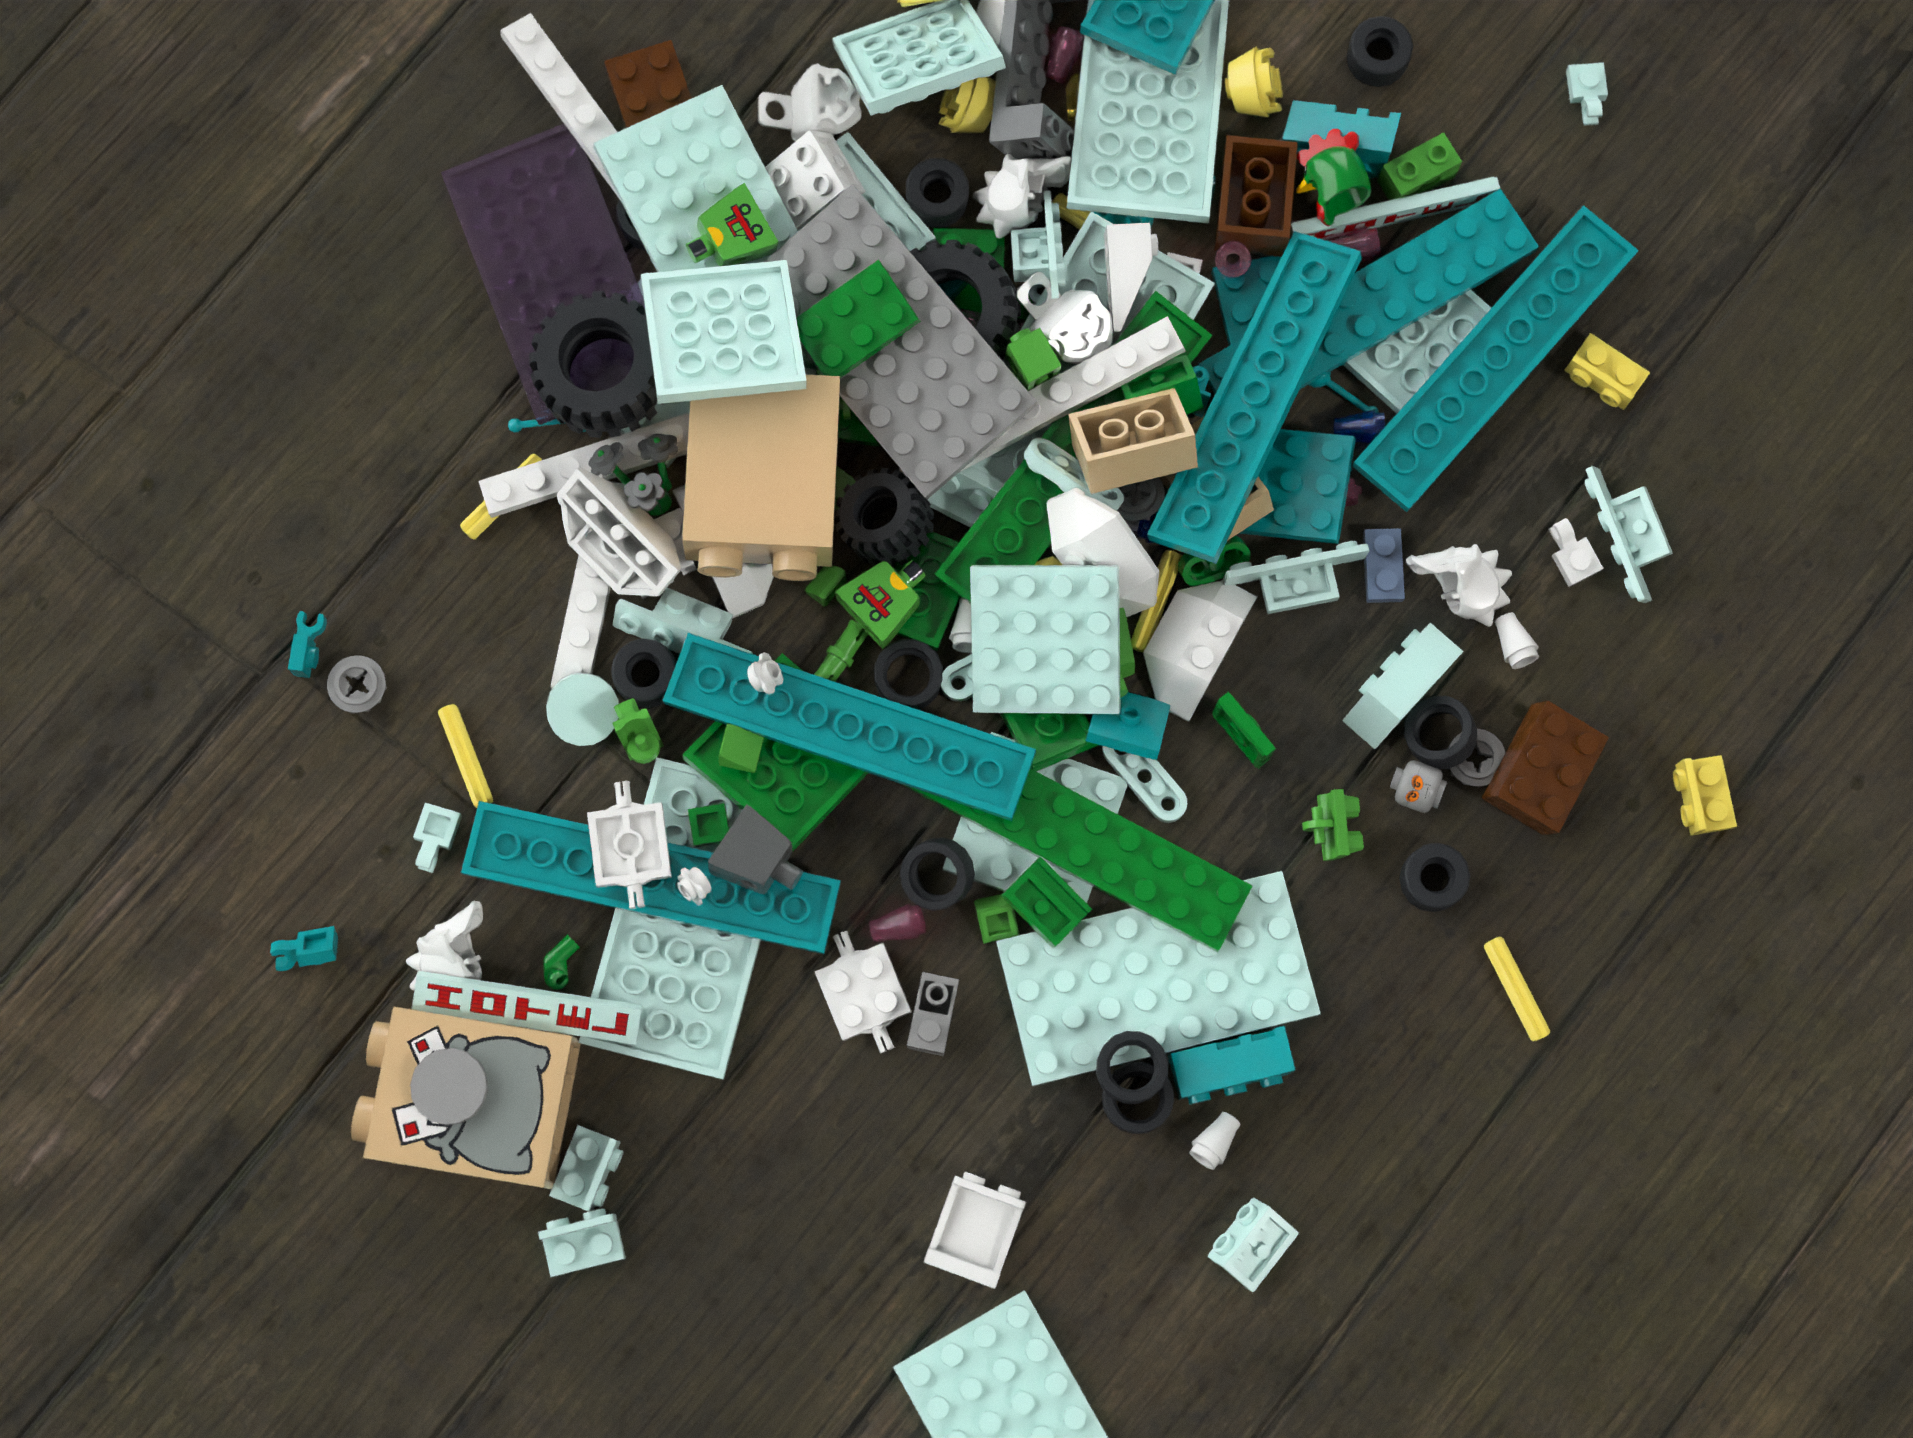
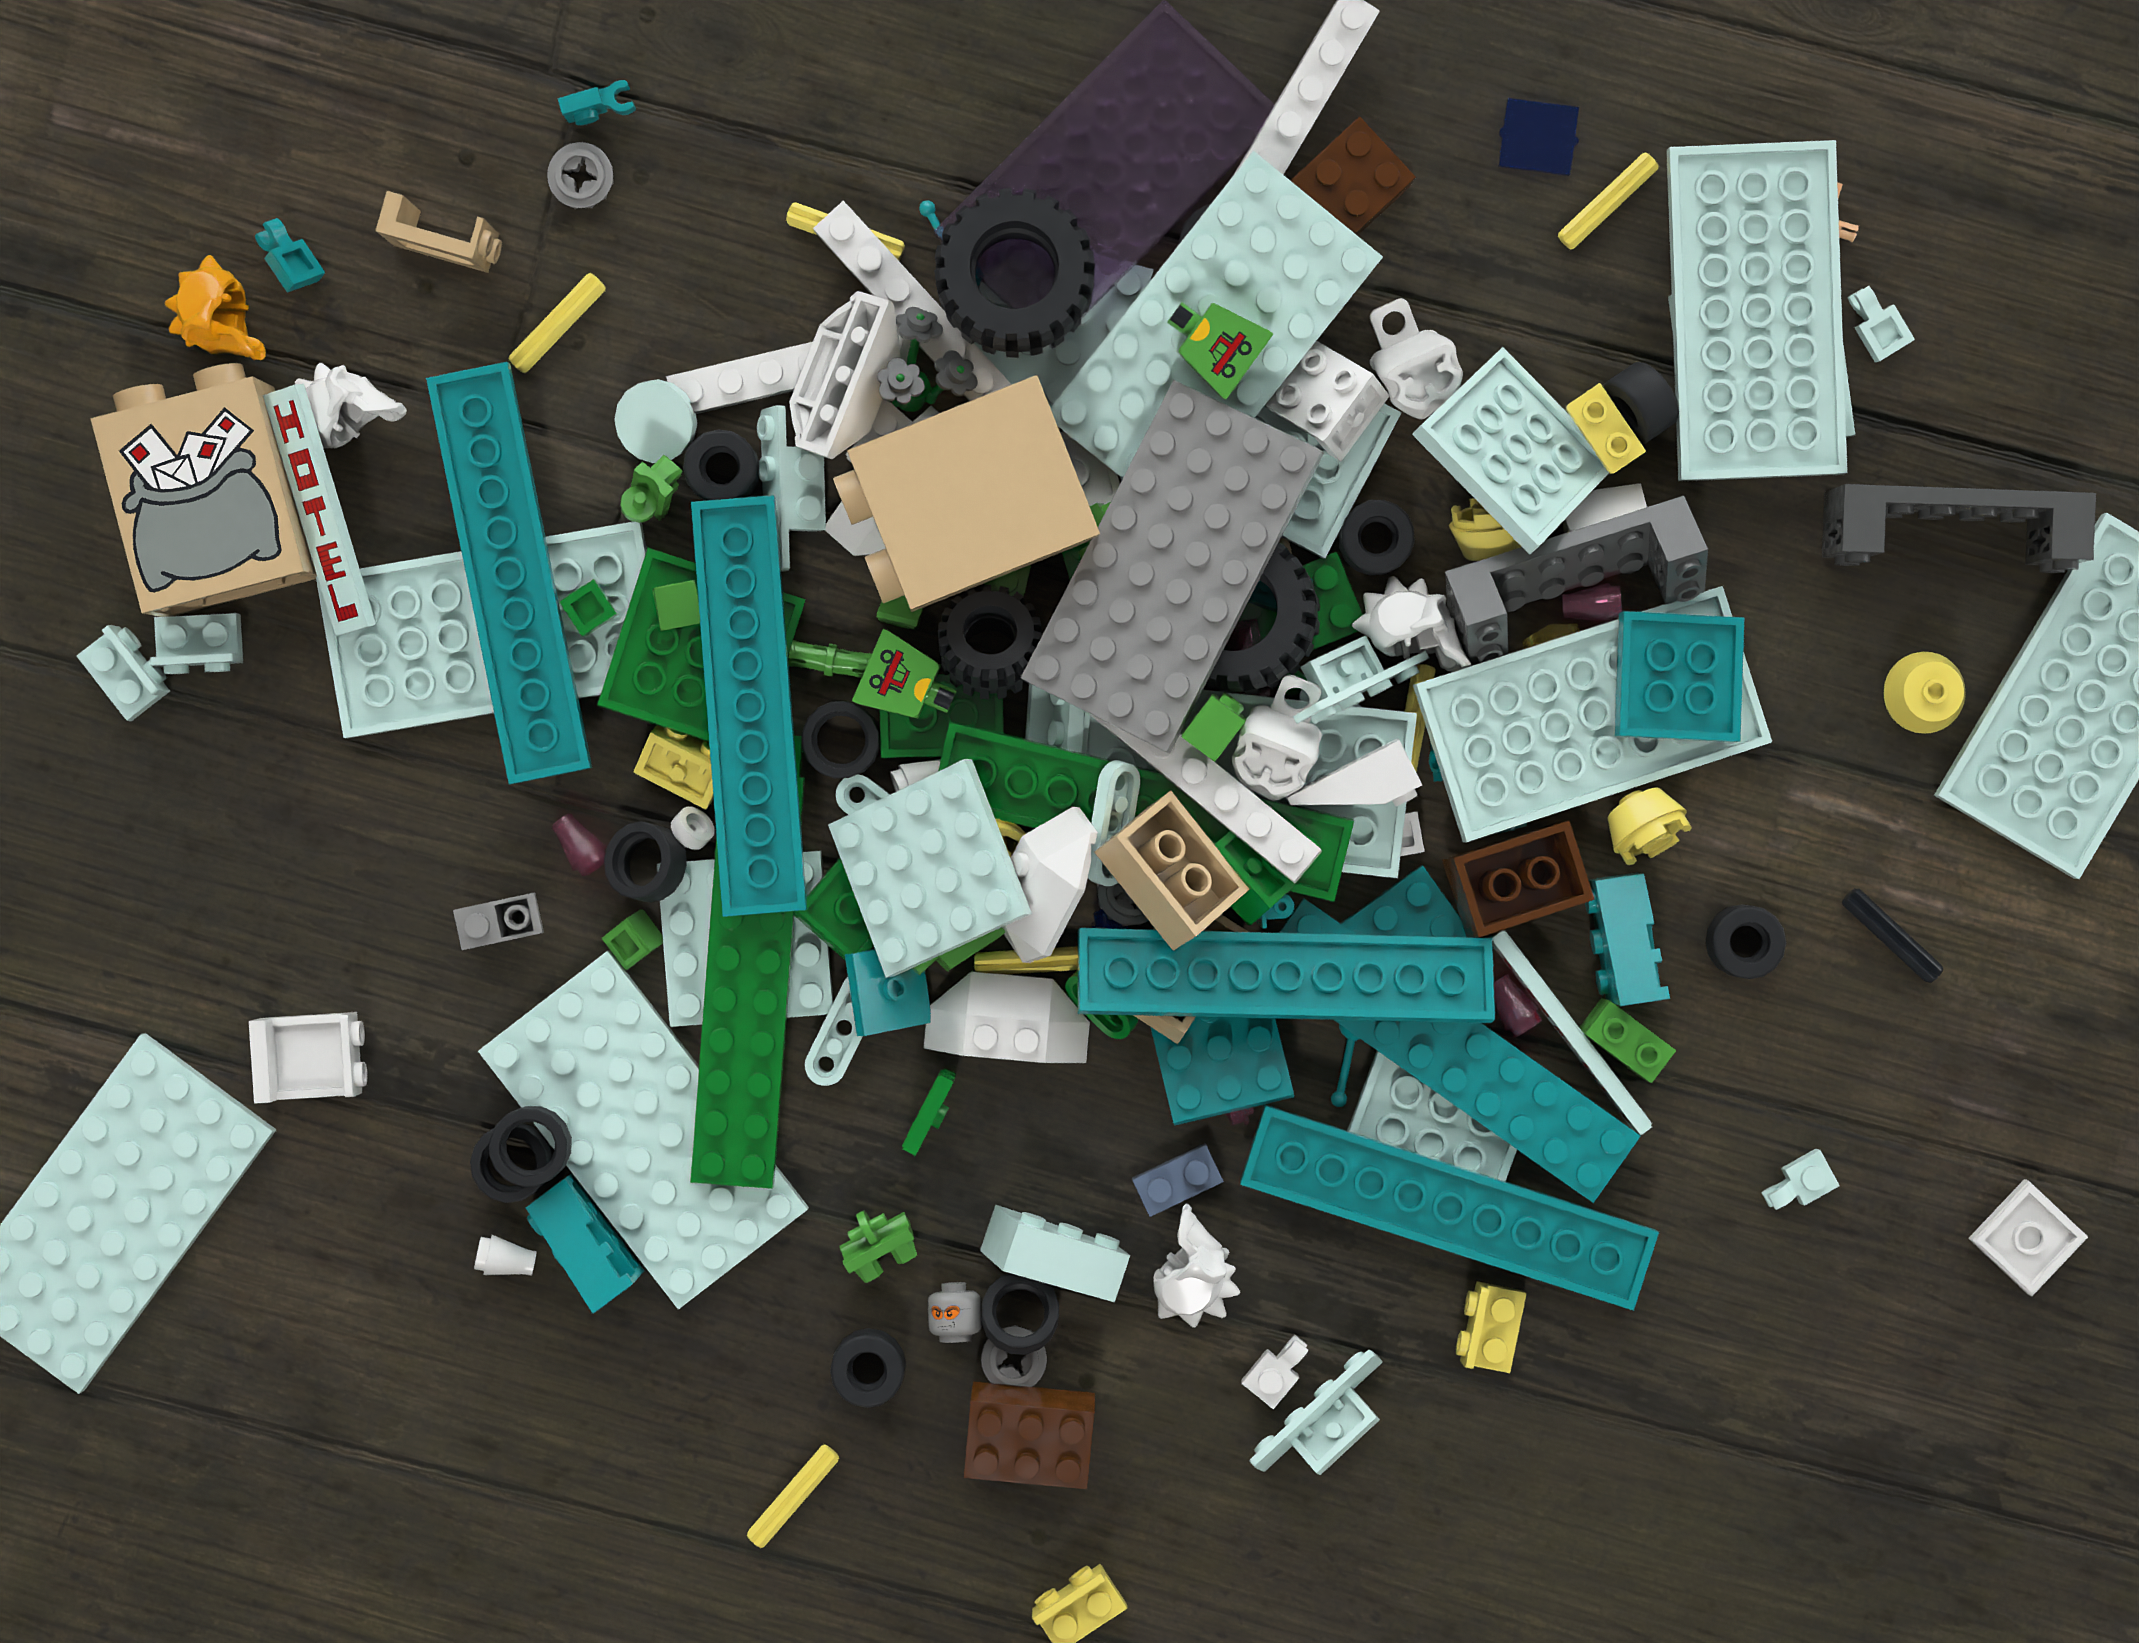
camera: 70 degrees right, 10 degrees up
light grey tile [410,1048,488,1125] -> none
light aqua plate [413,803,462,873] -> none
green arm [543,934,580,990] -> none
white plate [587,781,672,909] -> none
light aqua plate [641,260,807,404] -> none
white plate [677,867,711,906] -> none
dark grey torso [708,804,803,894] -> none
white plate [747,653,783,695] -> none
green plate [796,259,921,378] -> none
white plate [815,931,912,1053] -> none
green plate [1001,857,1092,948] -> none
light aqua bracket [1208,1198,1299,1292] -> none
clear pink plate [1215,241,1251,277] -> none
light aqua bracket [1223,541,1369,614] -> none
green piece [1296,129,1371,226] -> none
clear blue cone [1334,409,1385,444] -> none
white cone [1494,613,1539,669] -> none
none -> light orange head [165,255,266,360]
none -> tan panel [376,191,502,273]
none -> light yellow bracket [634,725,714,809]
none -> white tile [671,807,715,850]

